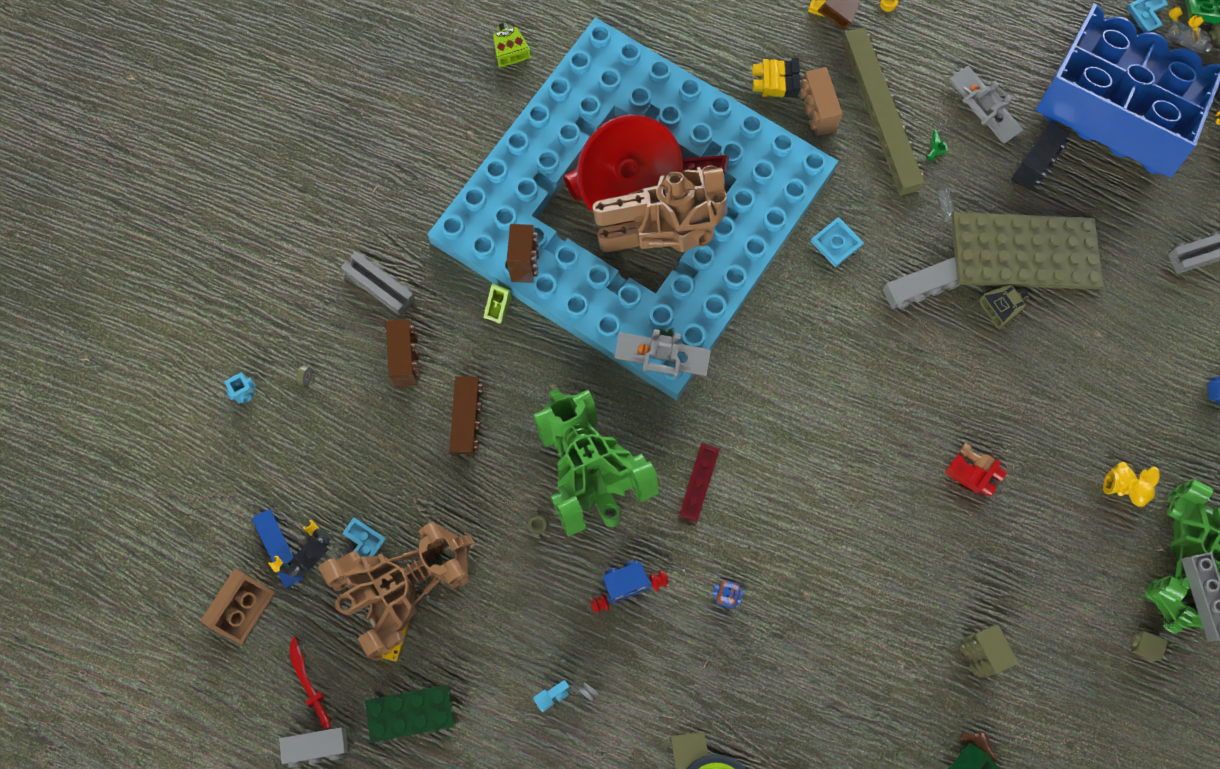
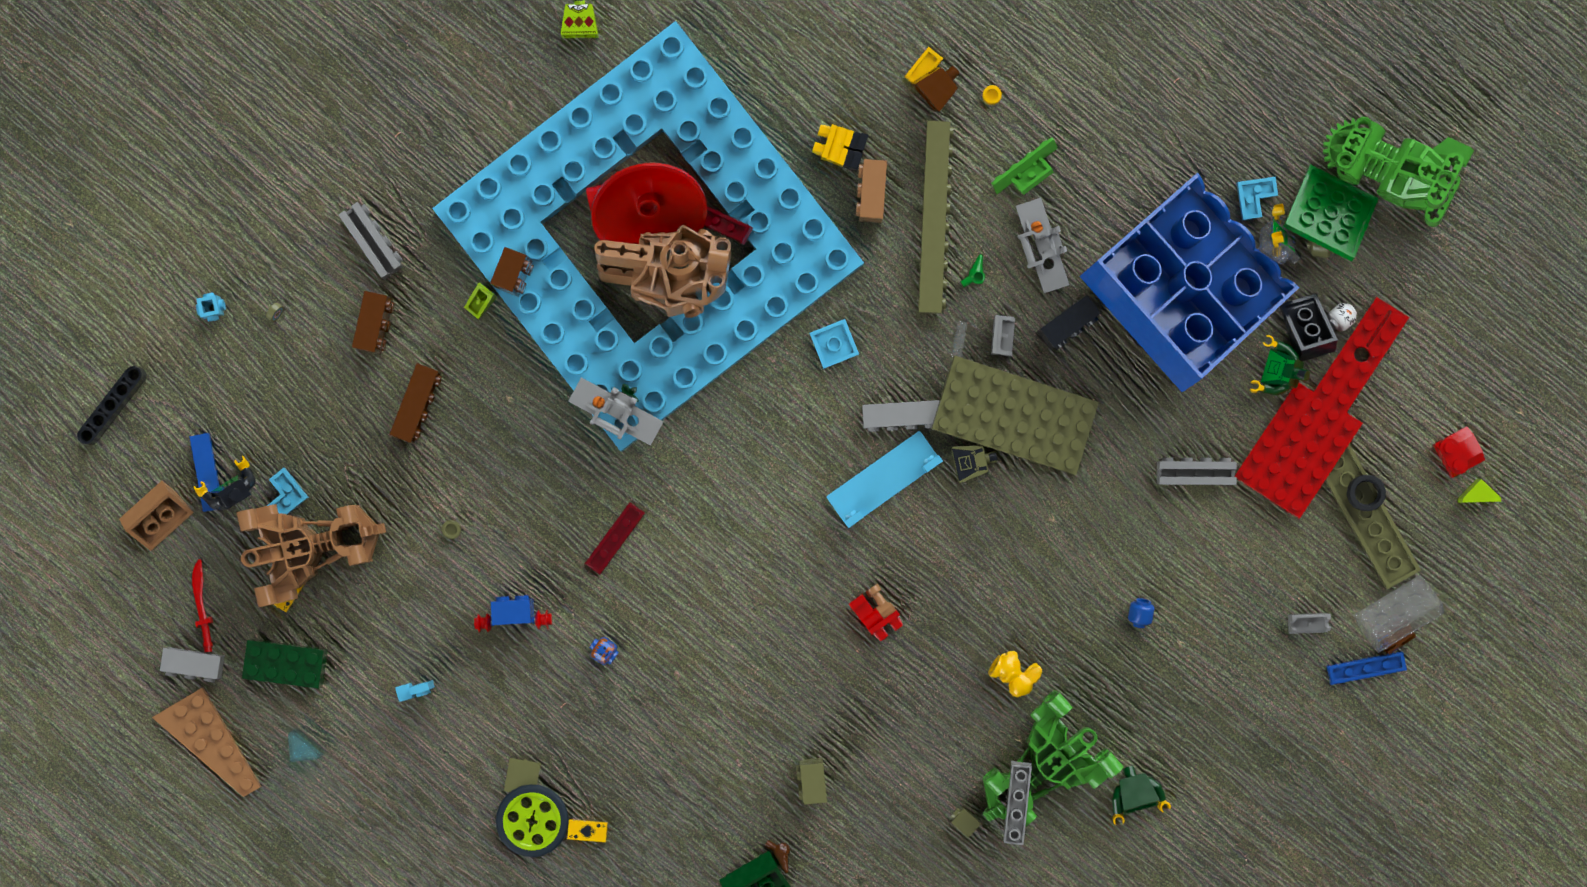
camera: 15 degrees right, 15 degrees up
bright green connector [533,388,659,537] -> none
light grey bush [578,682,599,702] -> none
none -> black beam [77,366,147,445]
none -> medium azure bracket [827,431,943,528]
none -> bright green bracket [991,137,1058,195]
none -> light grey hinge [991,315,1015,356]

